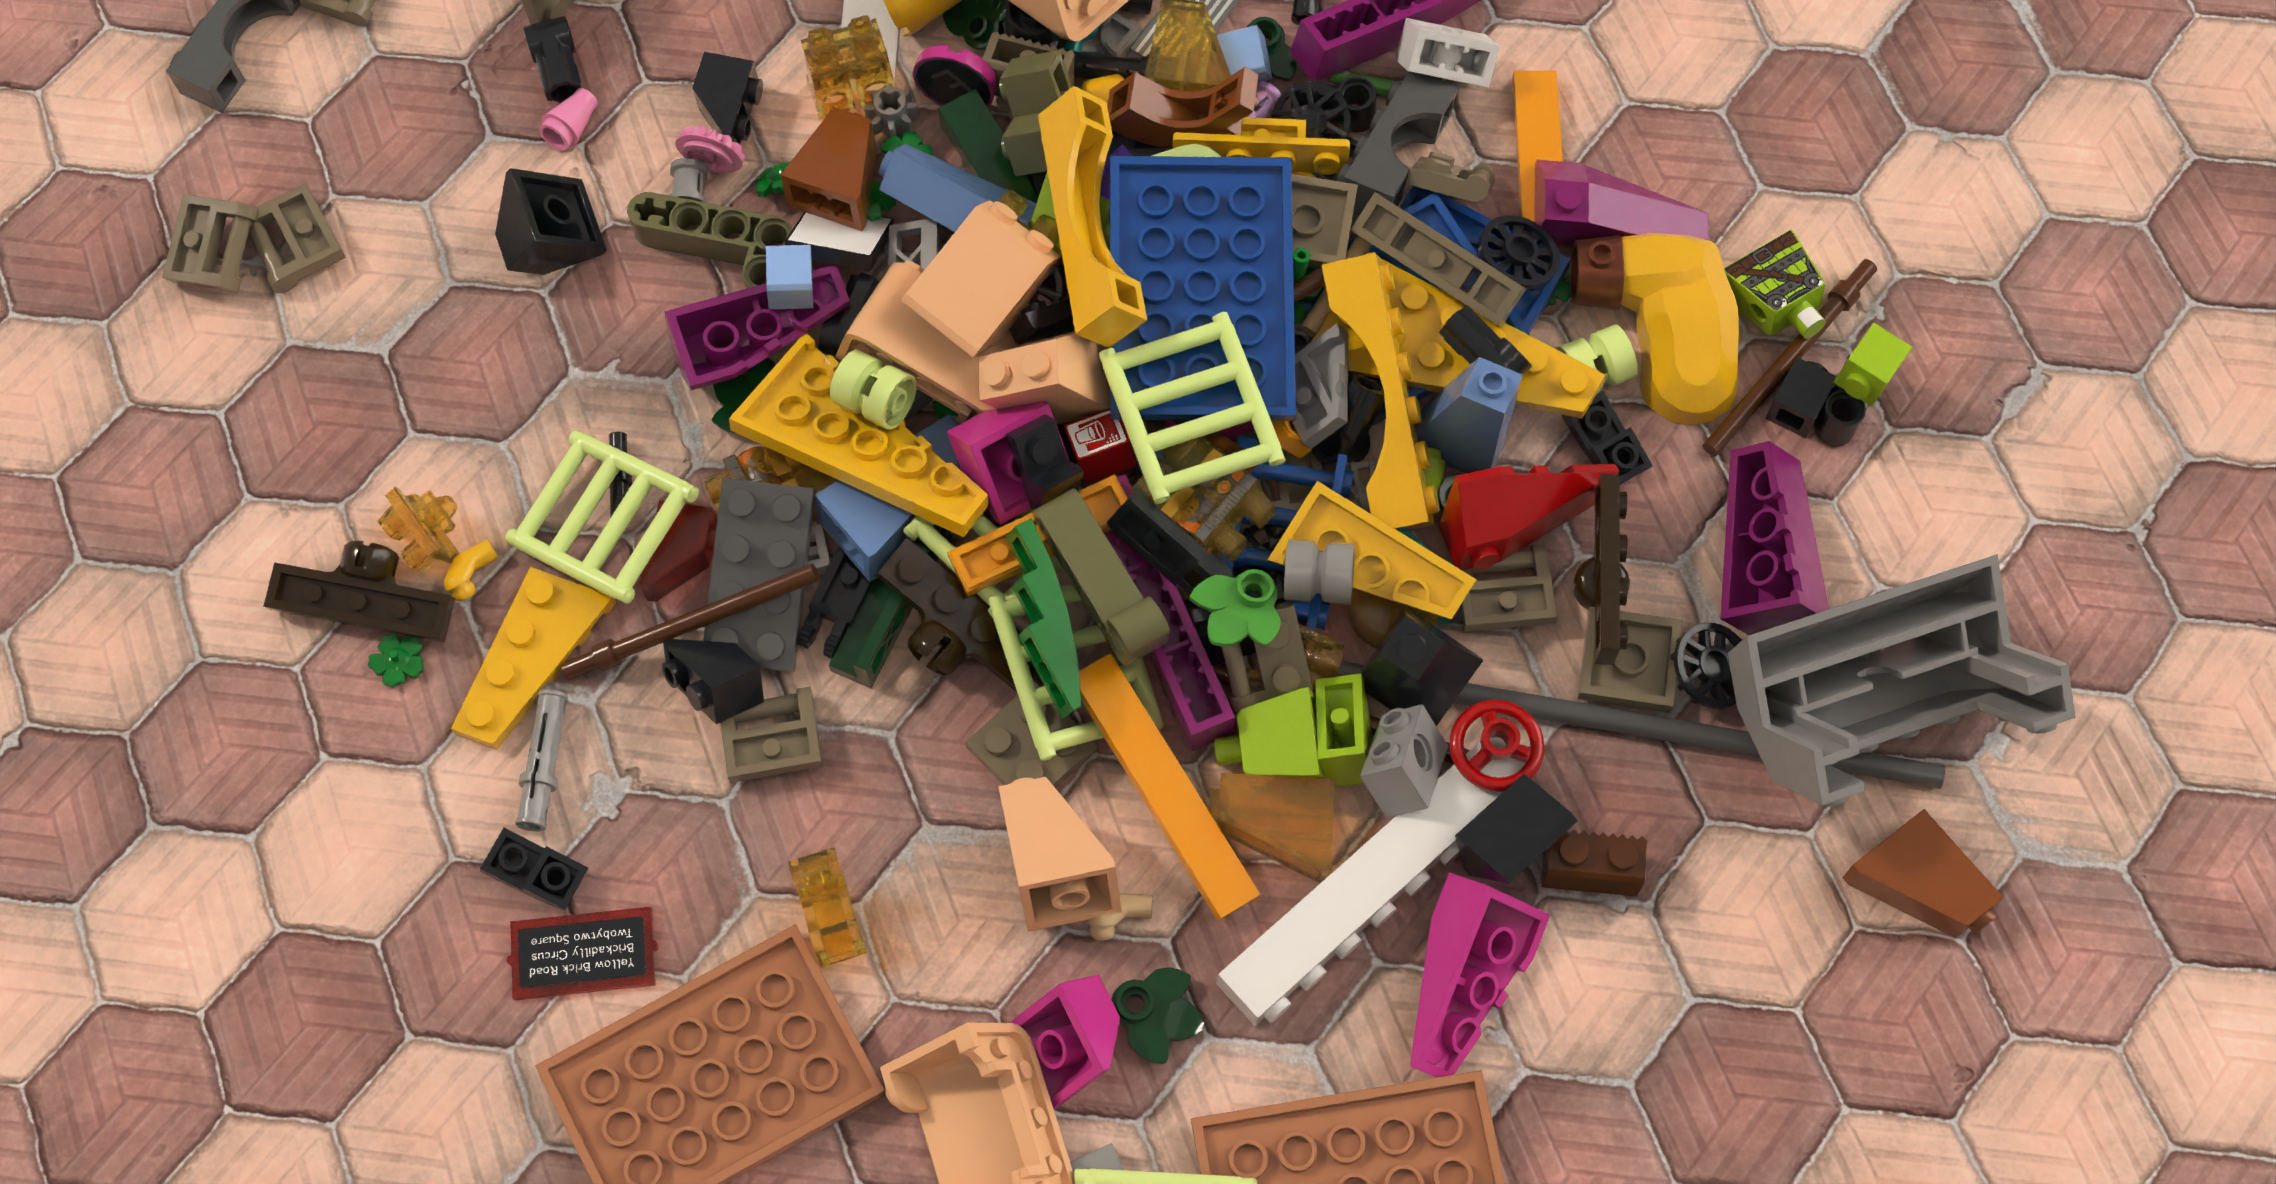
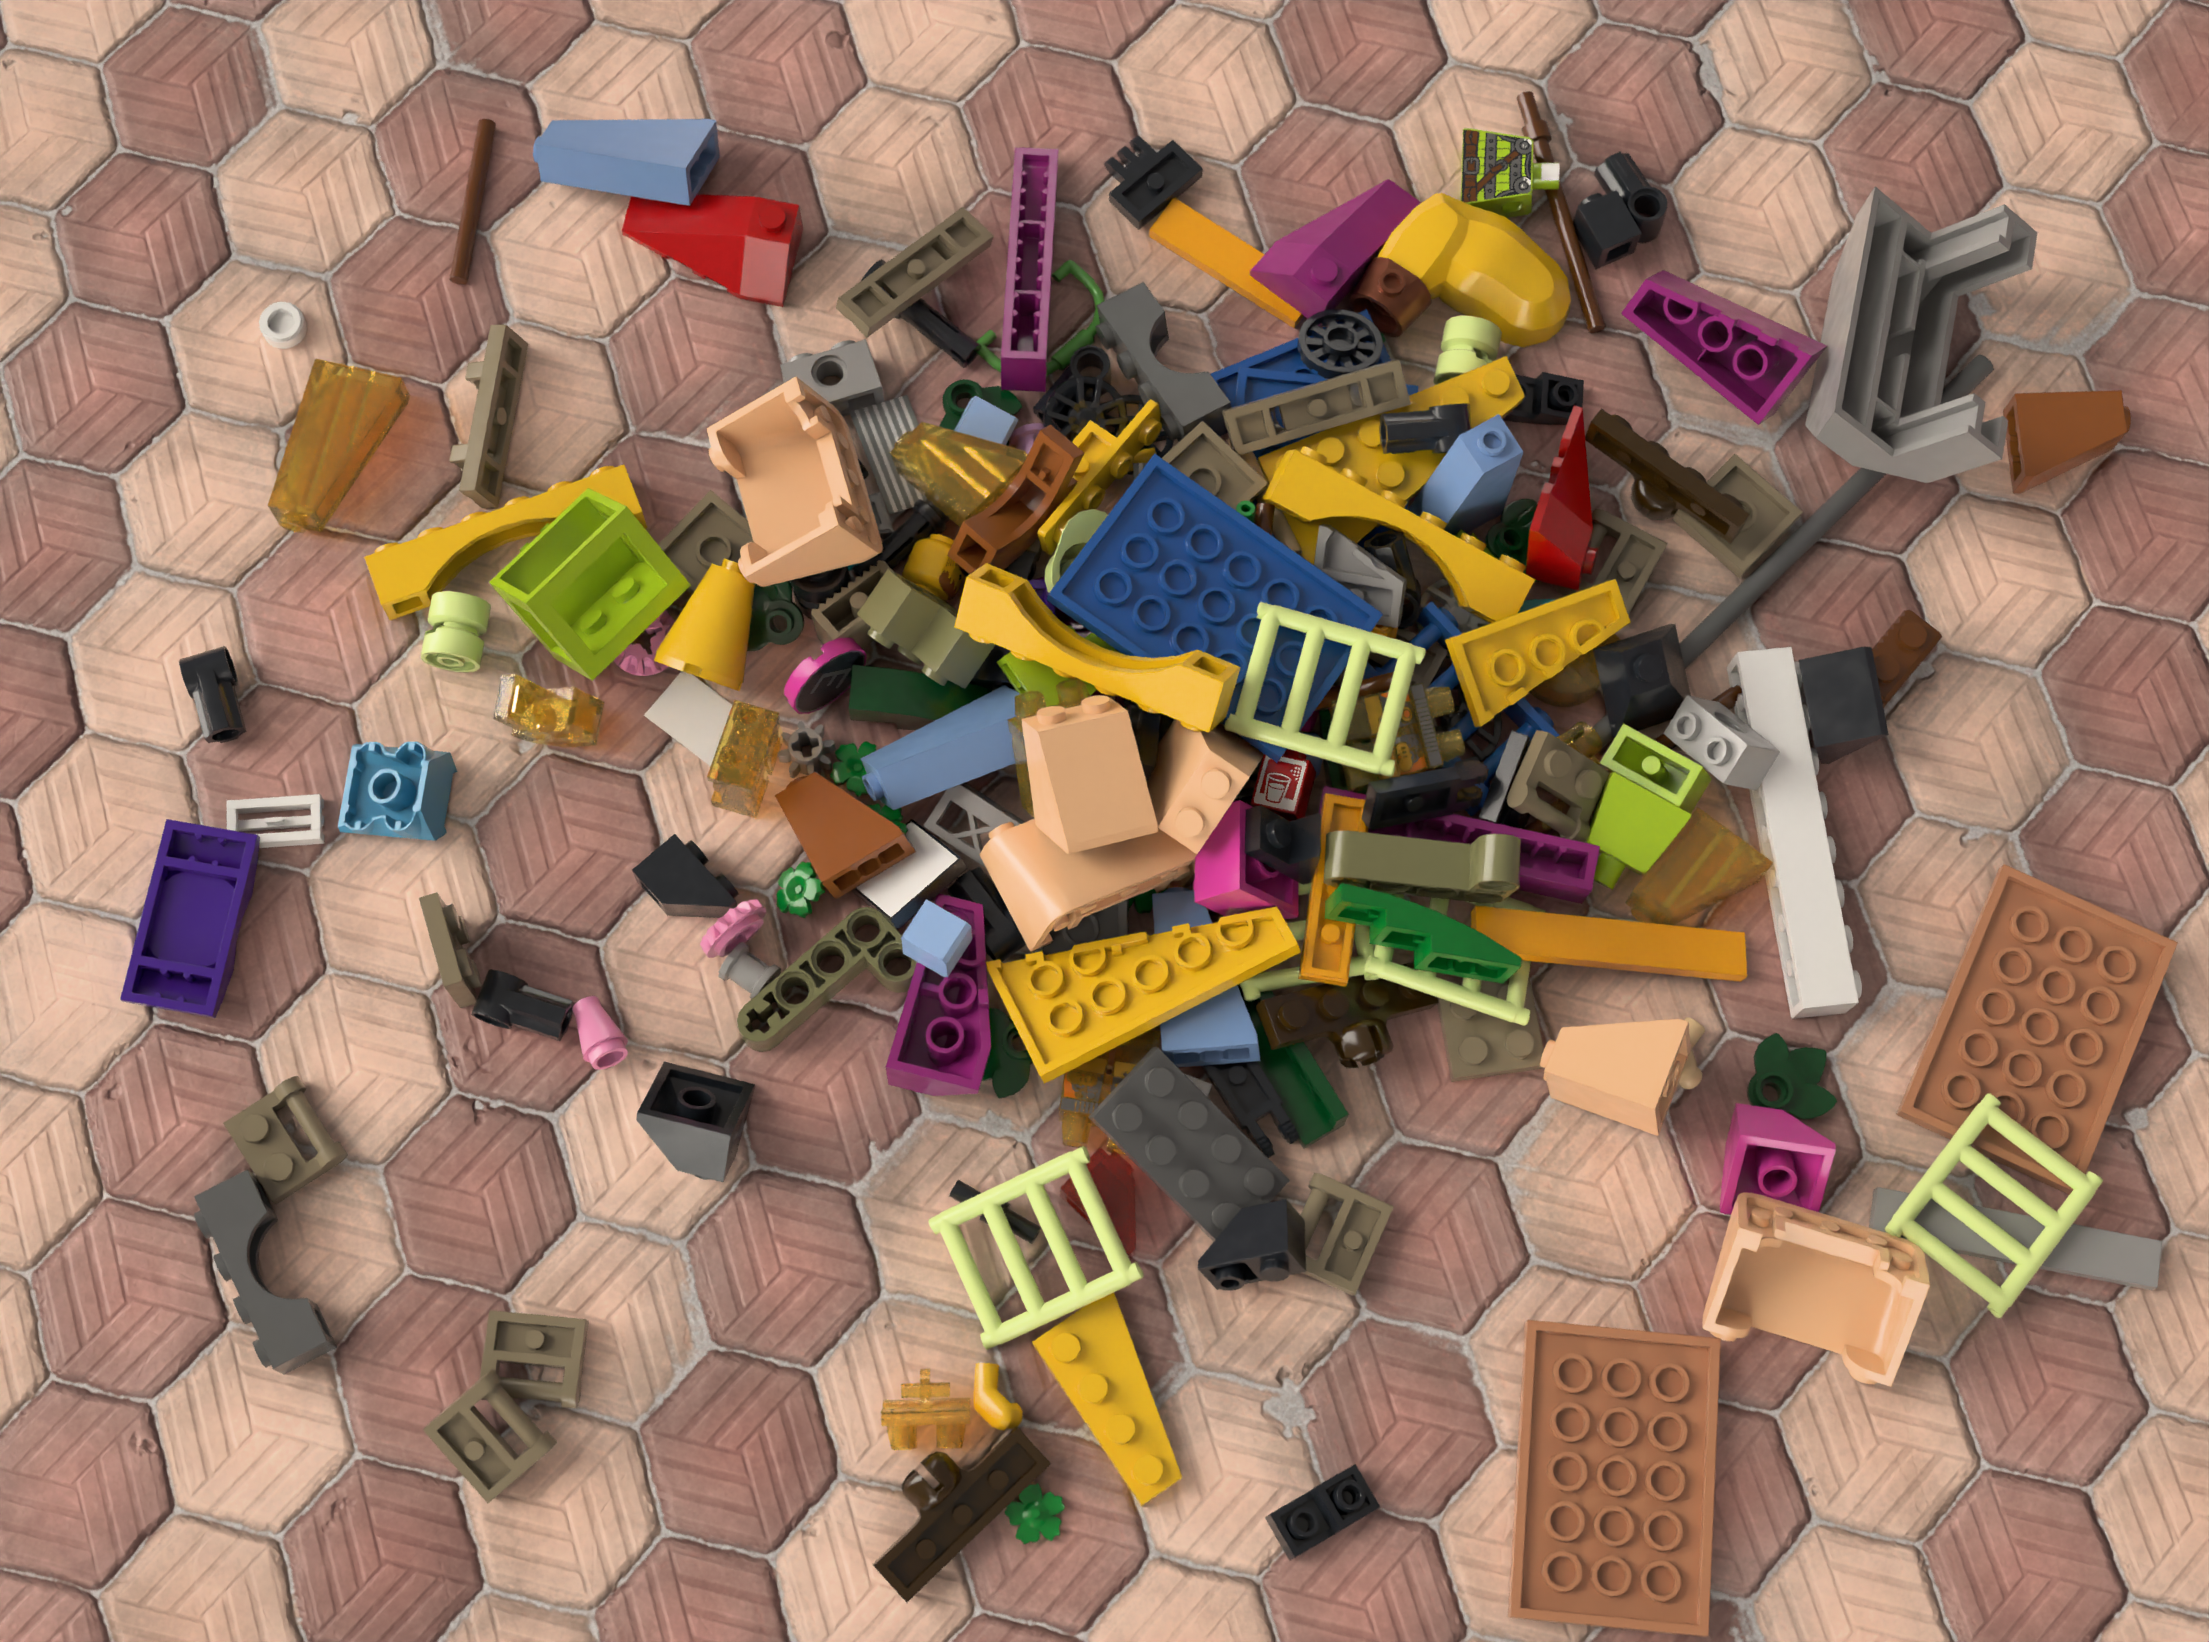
camera: 60 degrees left, 5 degrees up
piece [507,907,659,1001] -> none
light grey pin [515,689,568,832] -> none
reddish brown bar [561,564,820,680] -> none
clear yellow brick [788,847,867,968] -> none
yellowish green wheel [830,349,917,430] -> none
bright green plate [1189,569,1281,647] -> none
light grey wheel [1284,539,1355,605] -> none
white brick [1395,18,1500,88] -> none
dark tan plate [1407,152,1496,202] -> none
dark pink wedge [1410,872,1550,1077] -> none
red piece [1449,700,1545,792] -> none
black wheel [1670,623,1742,710] -> none
lime brick [1833,323,1912,407] -> none
none -> black hinge [1104,135,1203,230]

